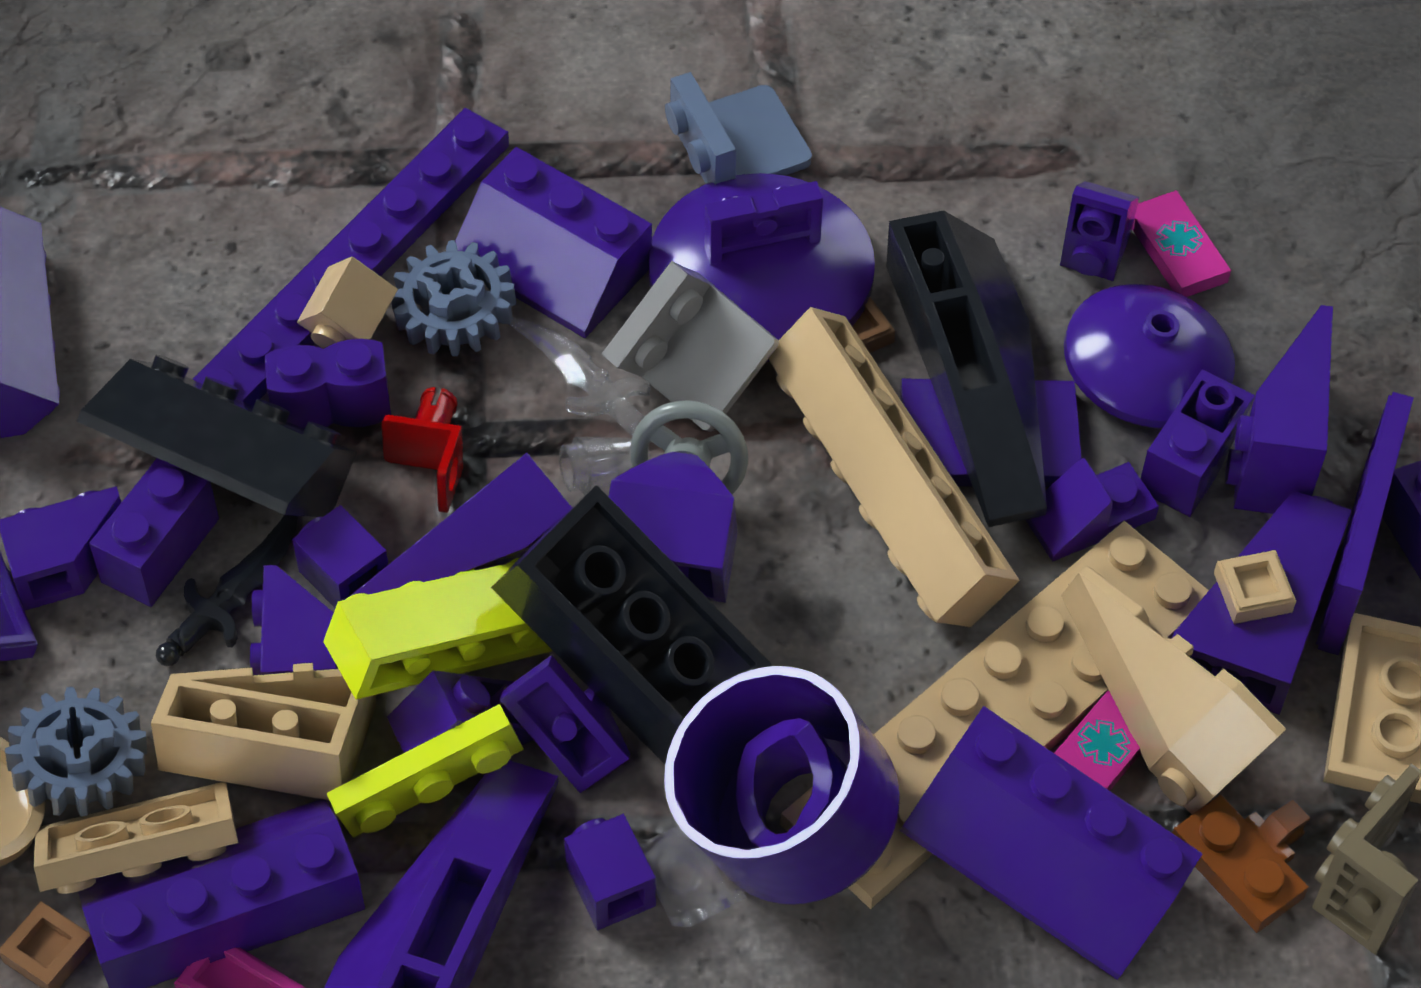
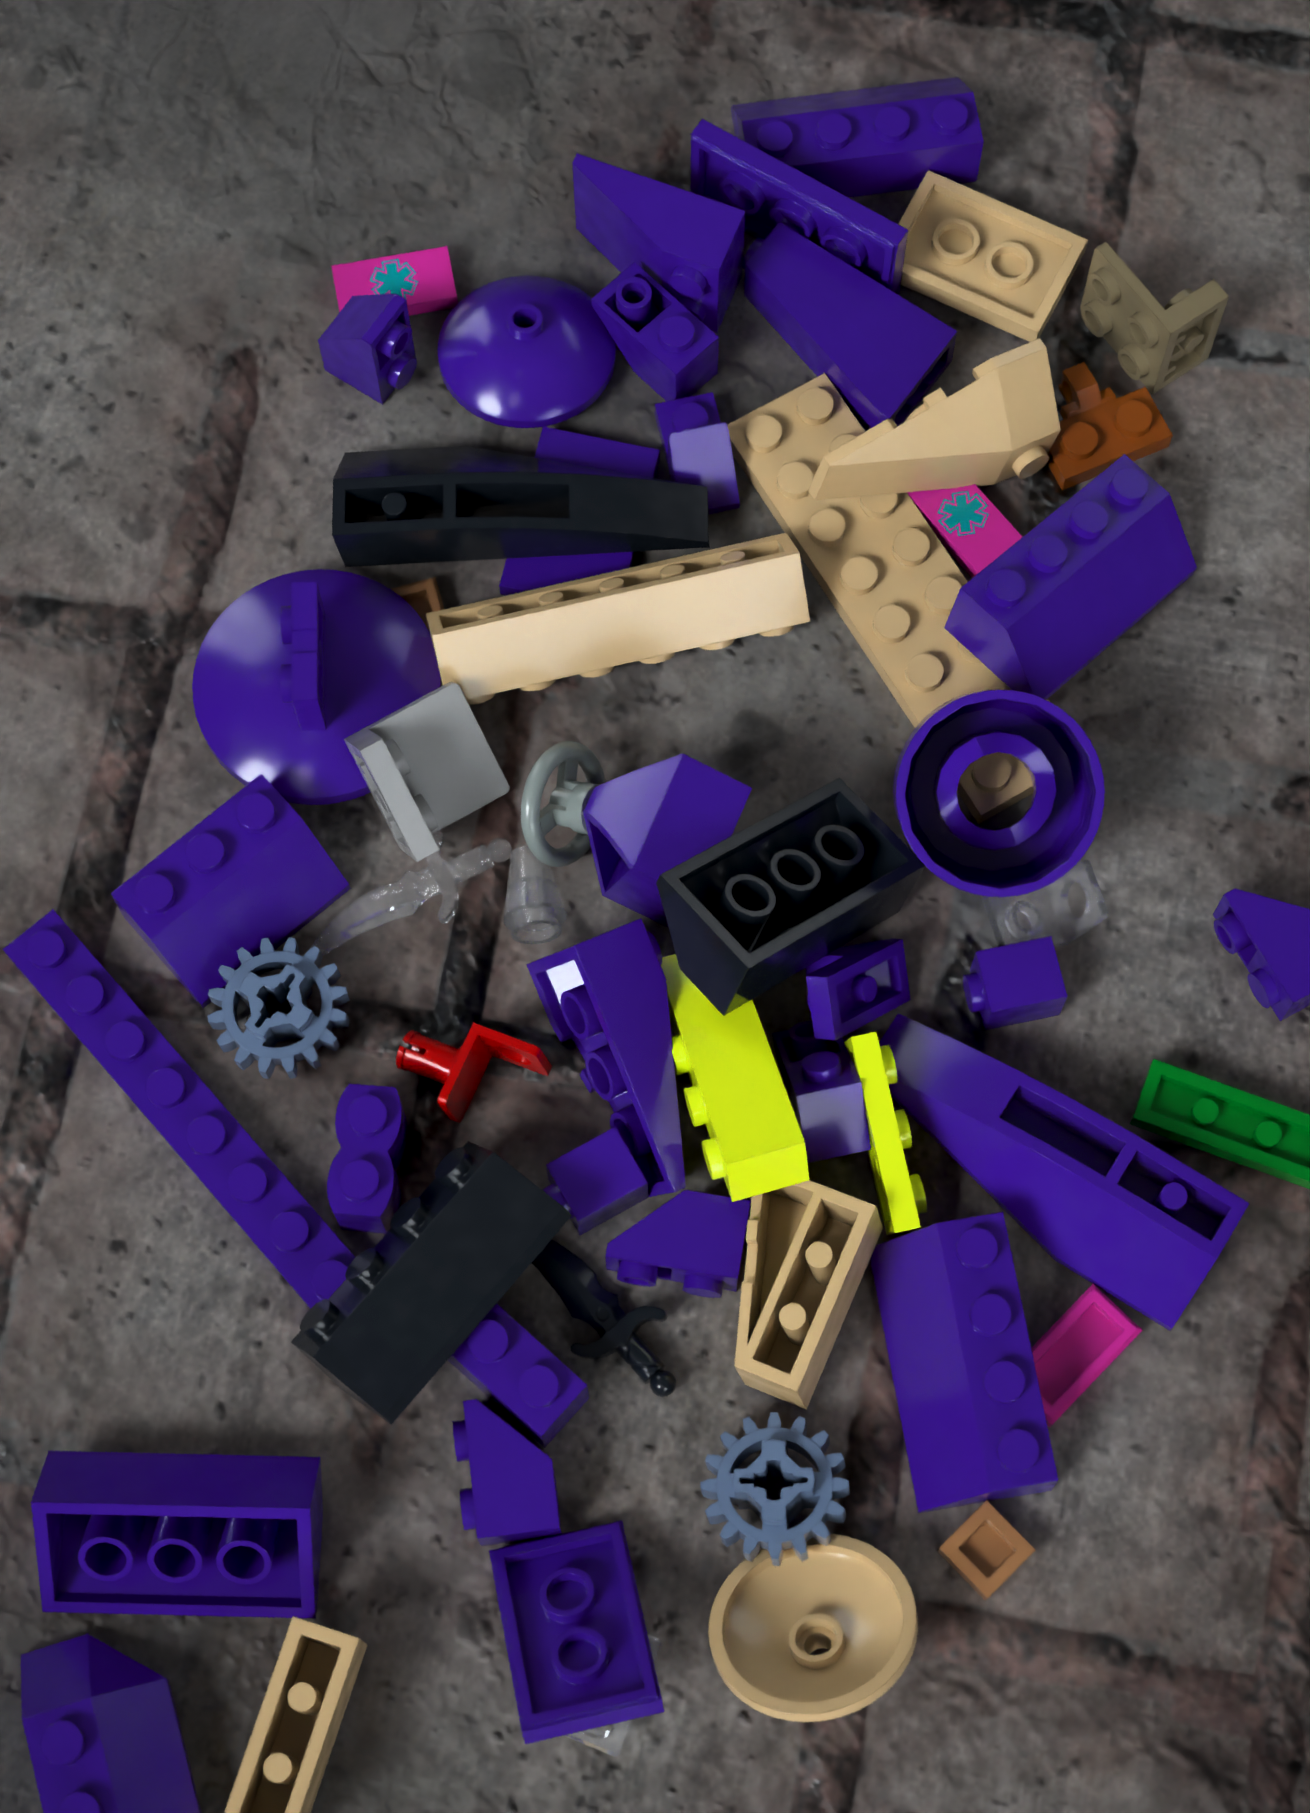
camera: 75 degrees left, 15 degrees up
tan plate [34,782,238,894] -> none
tan brick [297,256,398,349] -> none
sand blue bracket [665,72,812,184] -> none
tan tile [1214,550,1296,624] -> none

